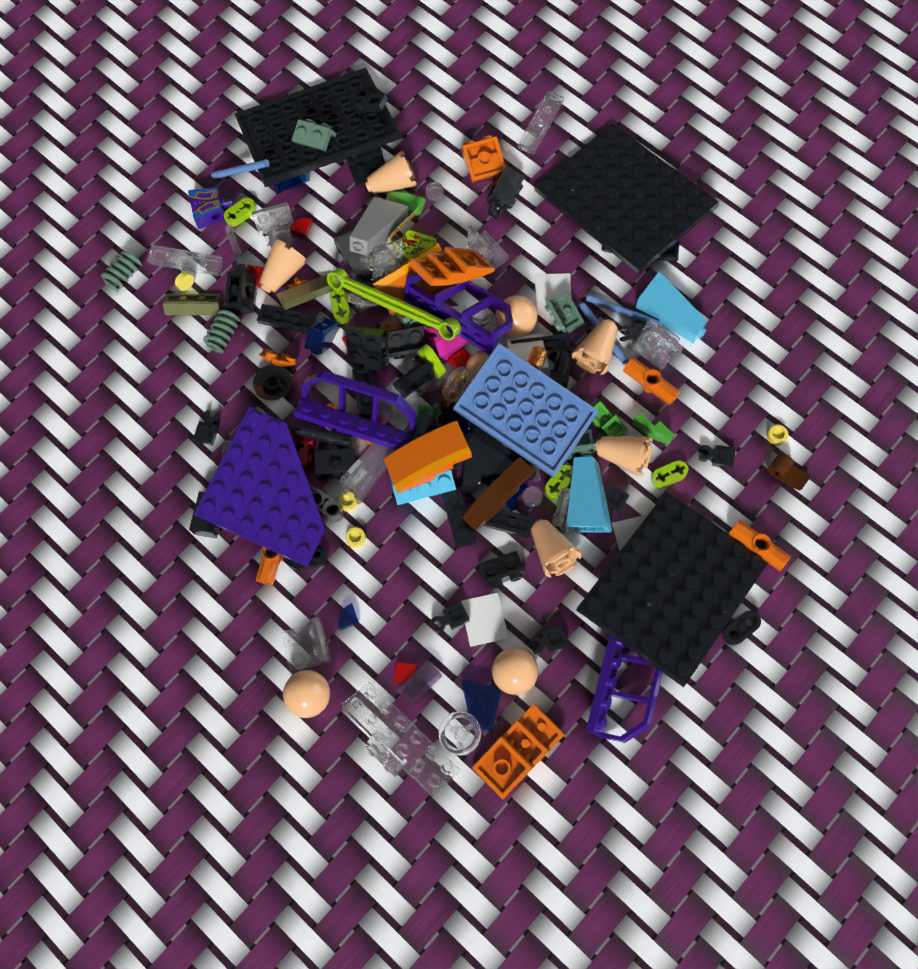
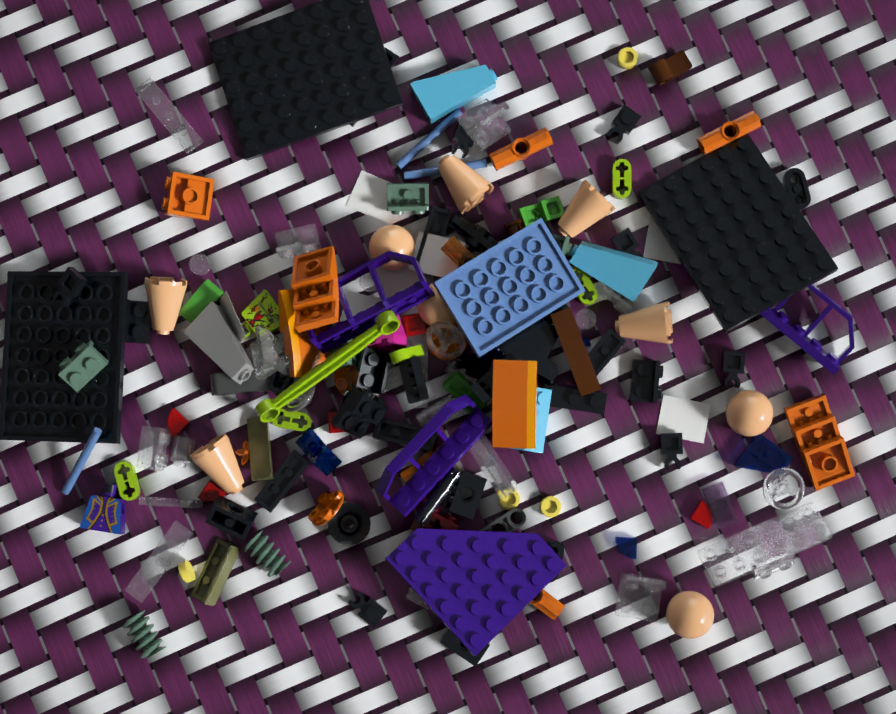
camera: 70 degrees left, 15 degrees up
black hinge [486,165,524,220] -> none
bright green slope [633,413,674,444] -> none

